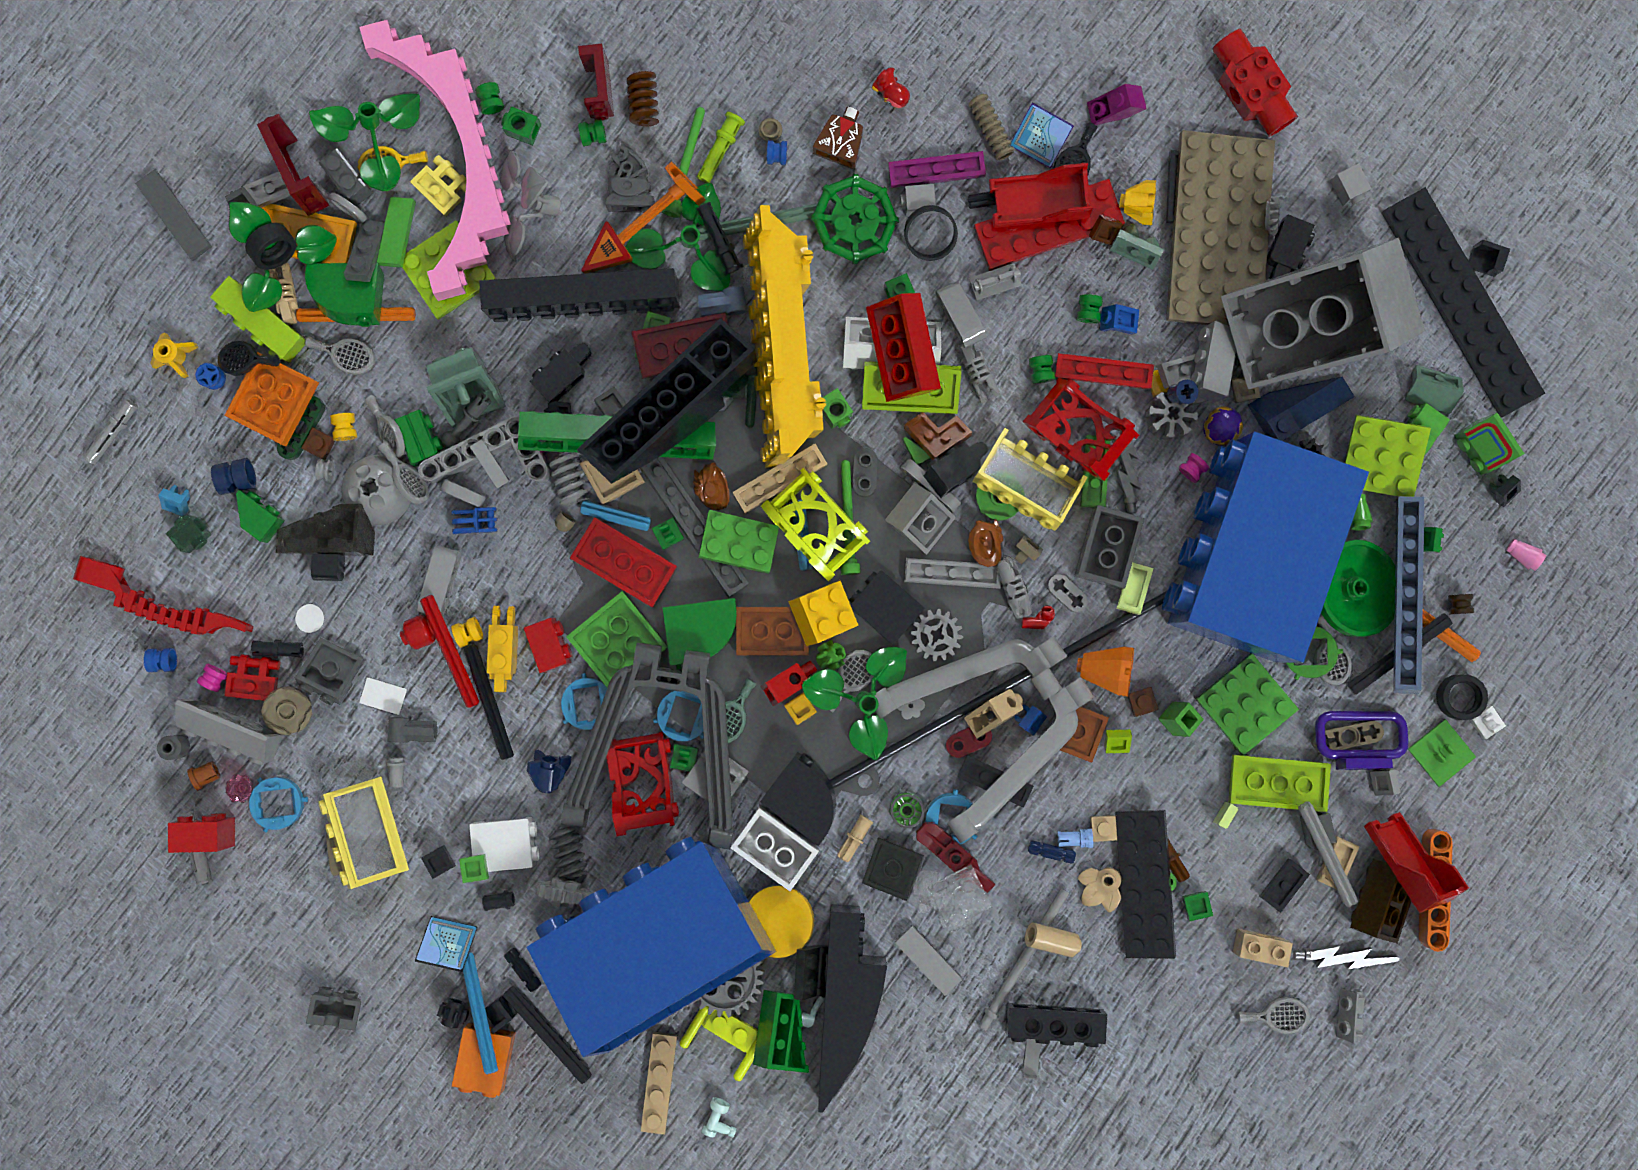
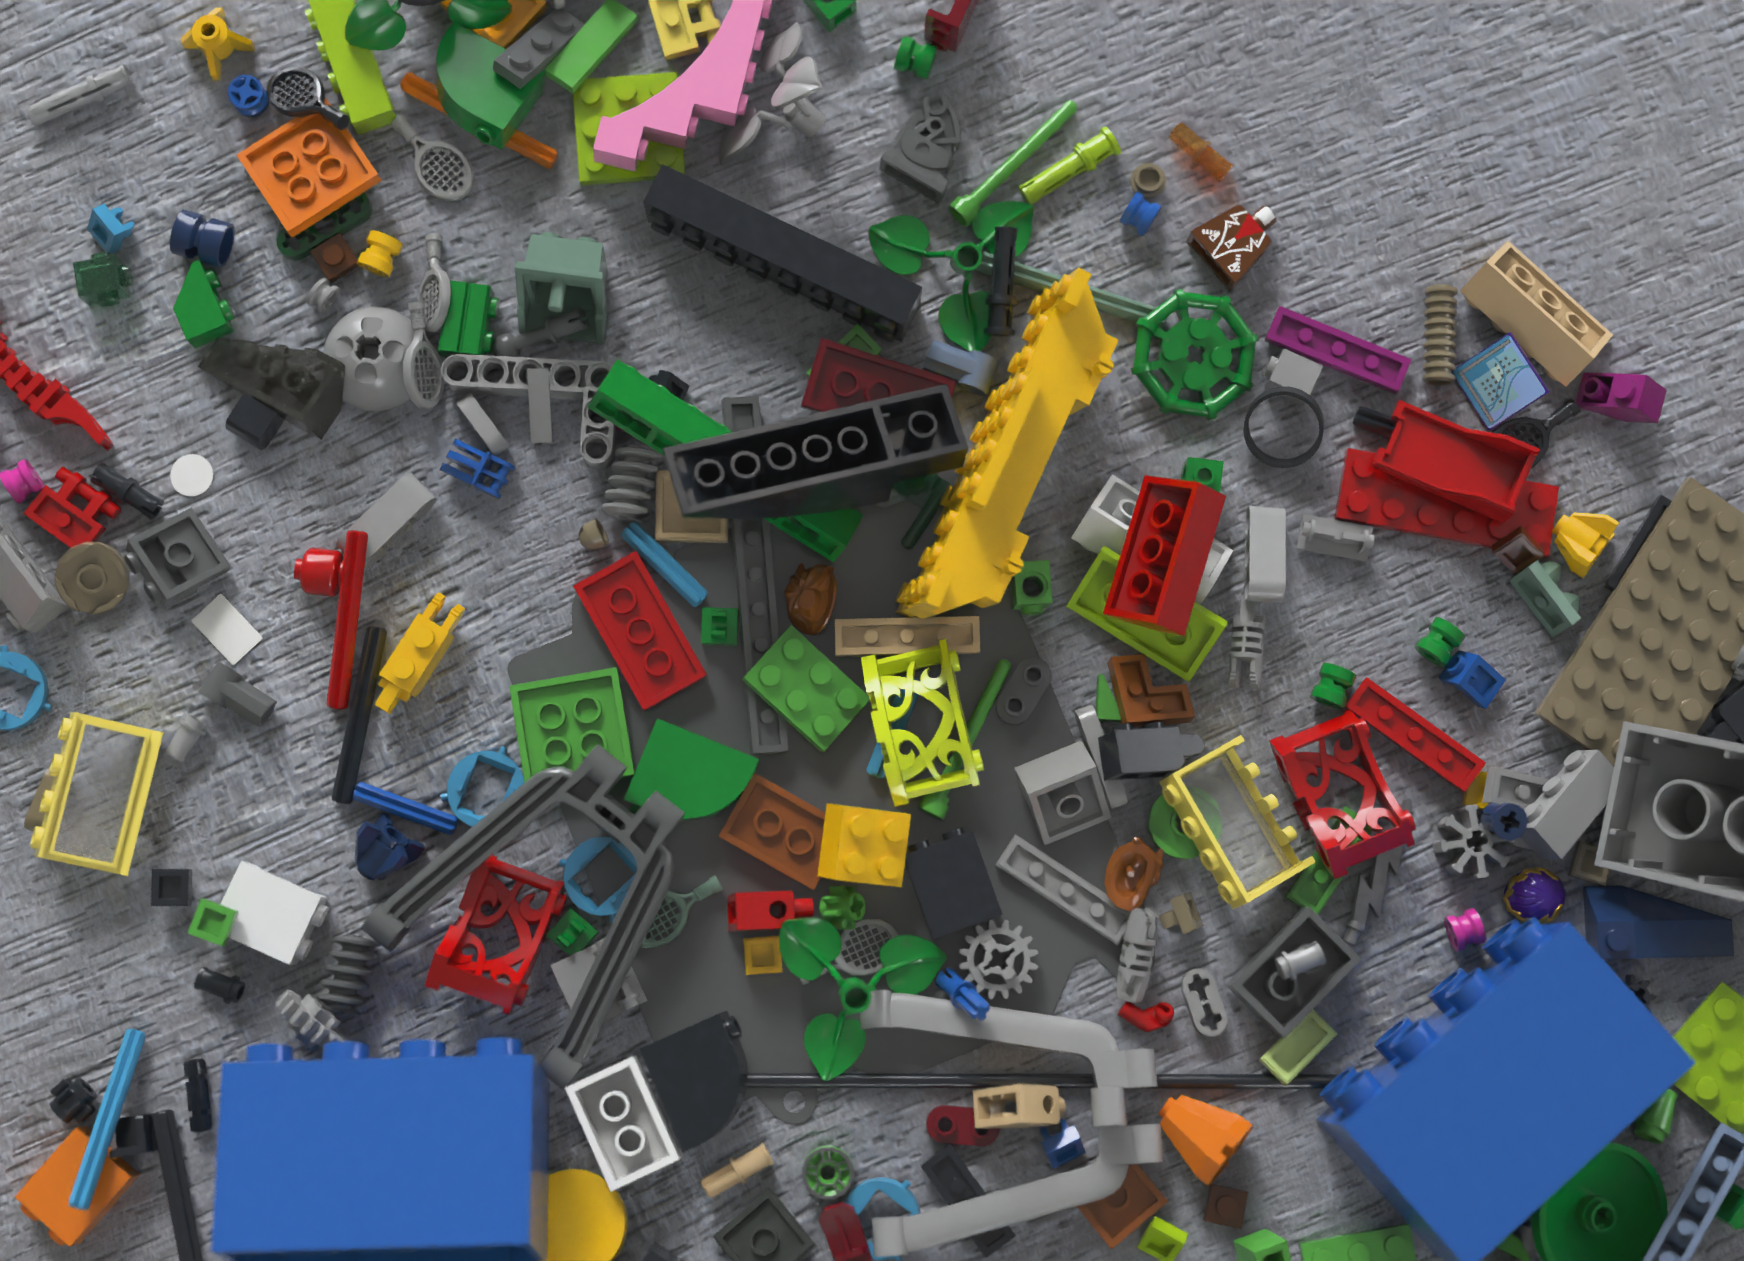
camera: 20 degrees right, 5 degrees down
tan hinge [269,263,299,325] -> none
piece [415,916,478,972] -> none
yellow wheel [451,617,484,648] -> none
red brick [524,618,573,673] -> none
black hinge [530,343,592,403] -> none
orange piece [581,161,706,274] -> none
reddish brown piece [626,71,659,127] -> none
red animal [872,67,910,108] -> none
light grey plant [898,699,925,720] -> none
none -> blue axle [353,782,459,835]
none -> blue axle [936,968,990,1021]
none -> clear orange axle [1169,122,1234,182]
none -> light grey pin [1275,942,1326,980]
none -> tan slope [1460,240,1613,387]

